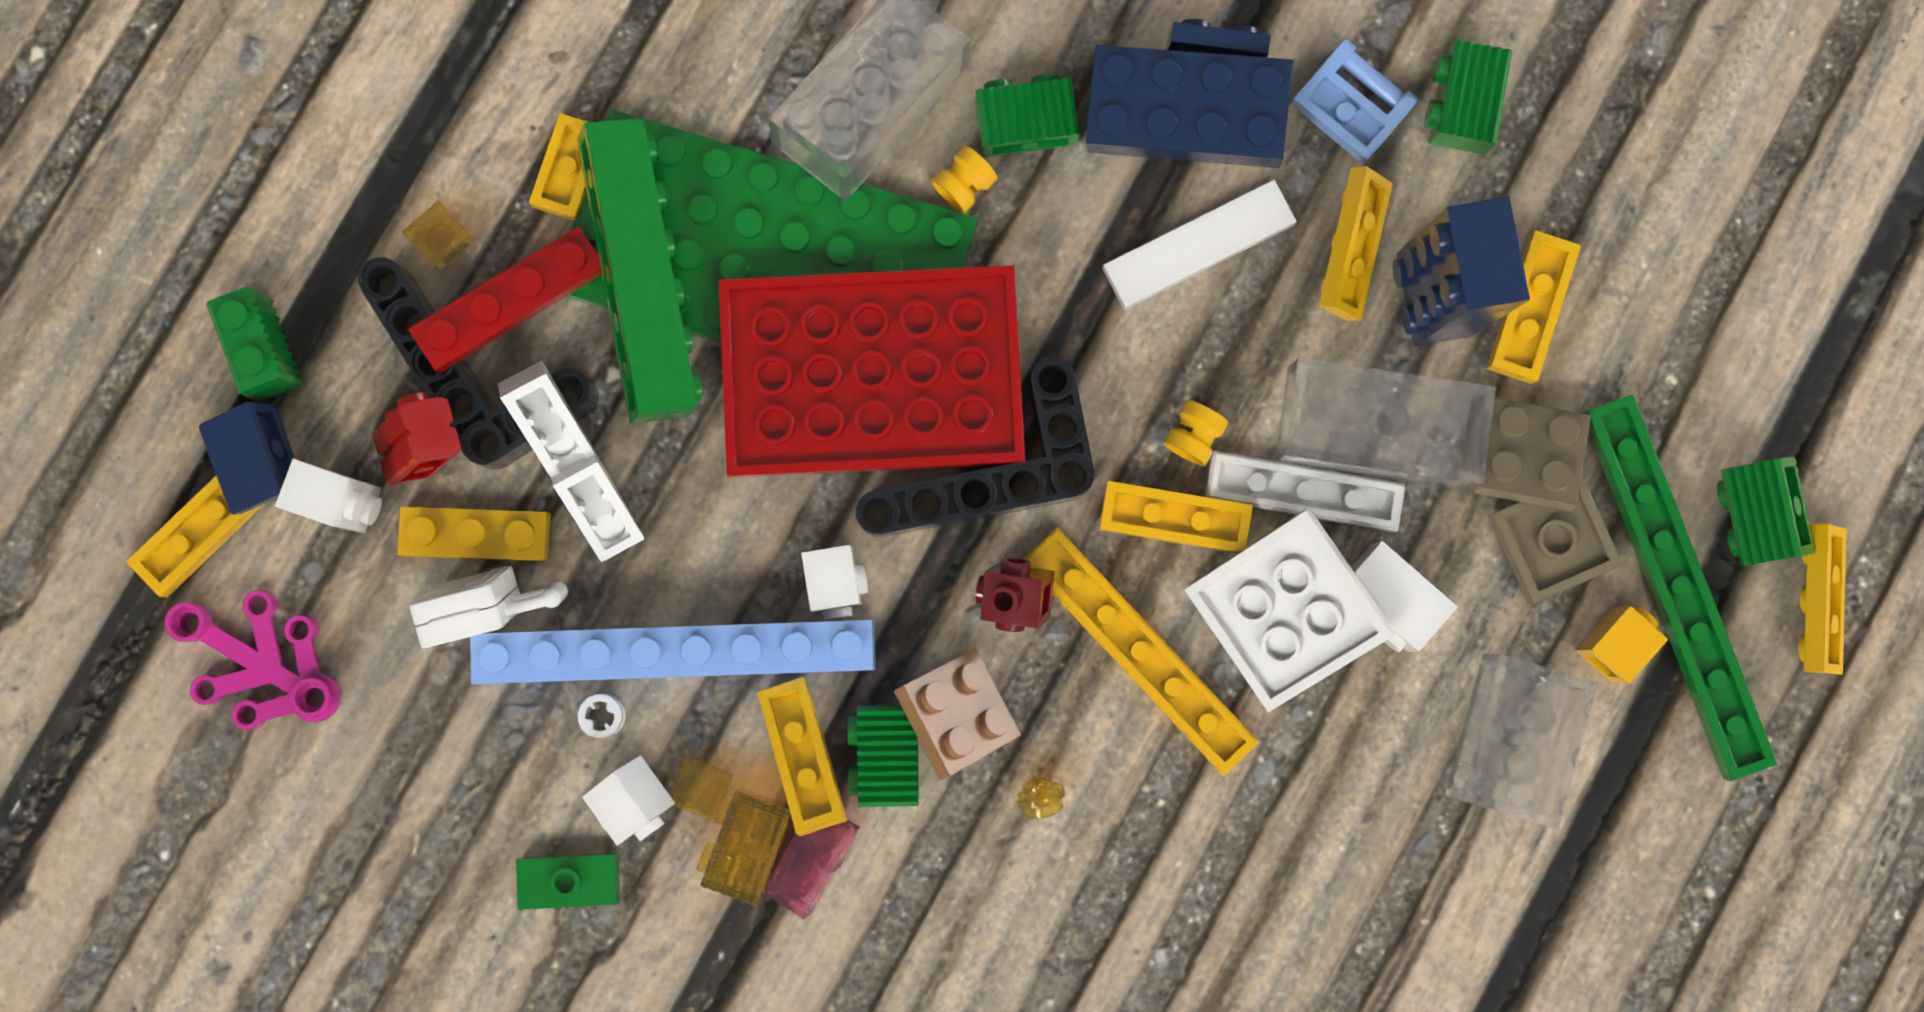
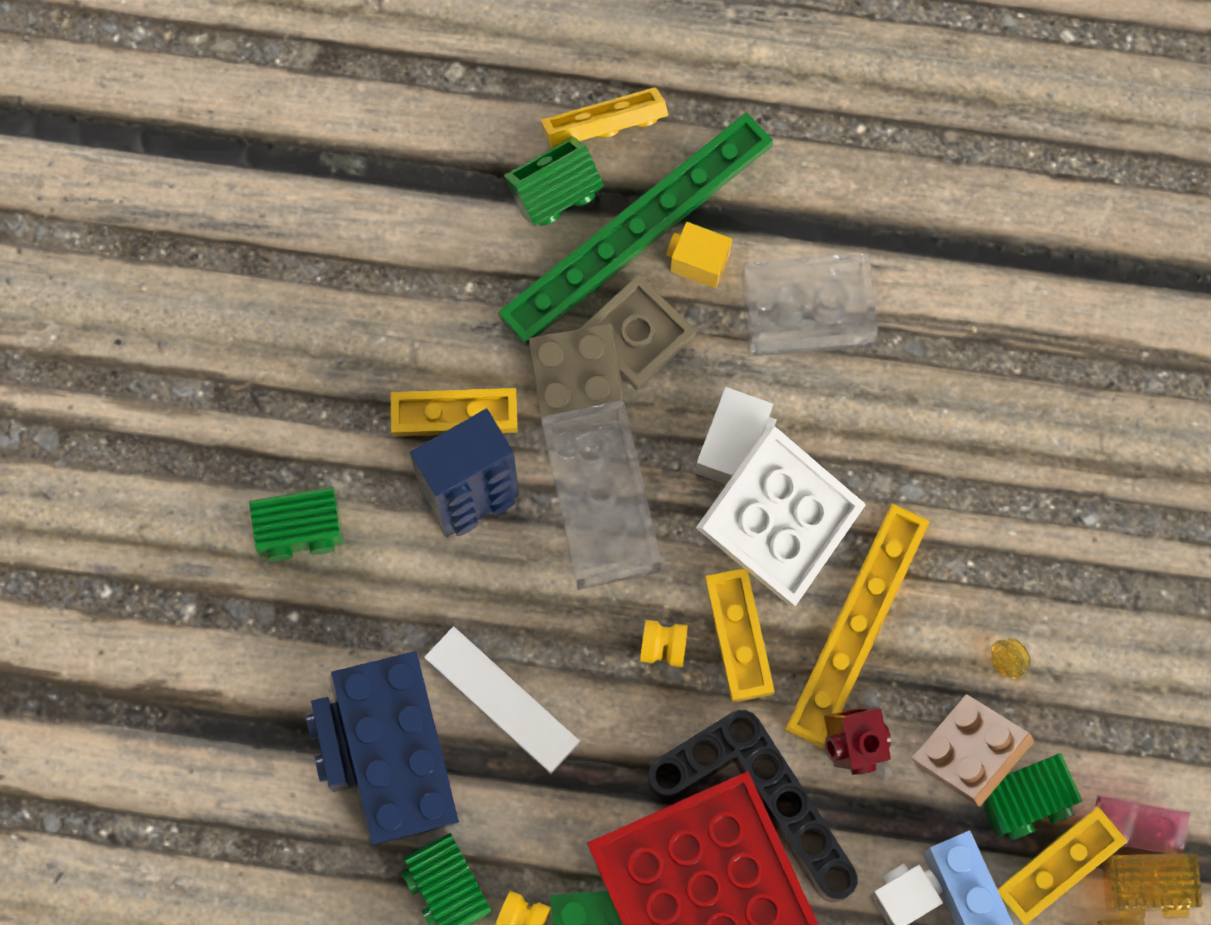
camera: 110 degrees left, 10 degrees down
white tile [1204,450,1405,533] -> none
light blue plate [1290,39,1420,165] -> none
yellow plate [1319,166,1393,321] -> none

